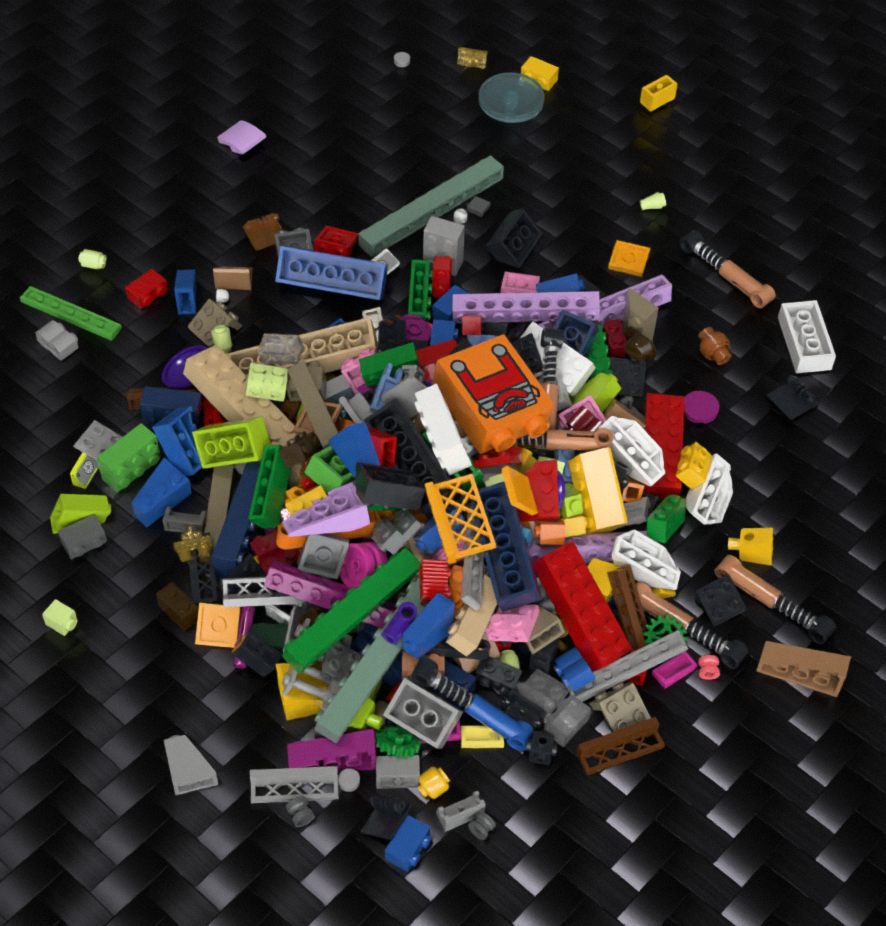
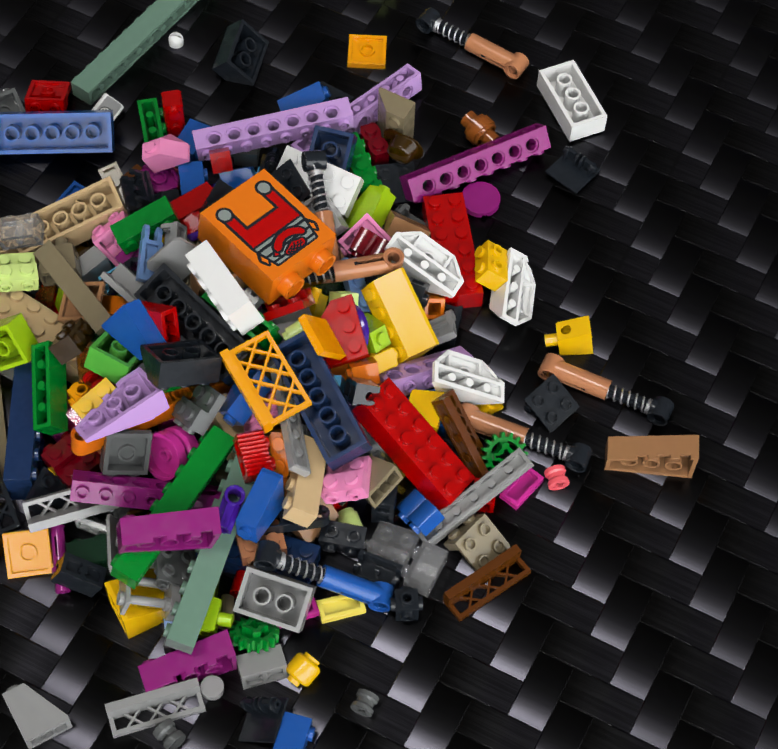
camera: 15 degrees left, 5 degrees up
light grey brick [423,216,465,276] -> none
light grey hinge [436,791,486,832] -> none
dark grey tile [467,196,490,217] -> none
bright pink plate [500,272,540,293] -> none
green brick [646,495,686,543] -> none
none -> magenta wedge [116,506,222,553]
none -> bright pink slope [142,134,190,173]
none -> hinge [343,376,381,406]
none -> magenta brick [400,123,551,203]

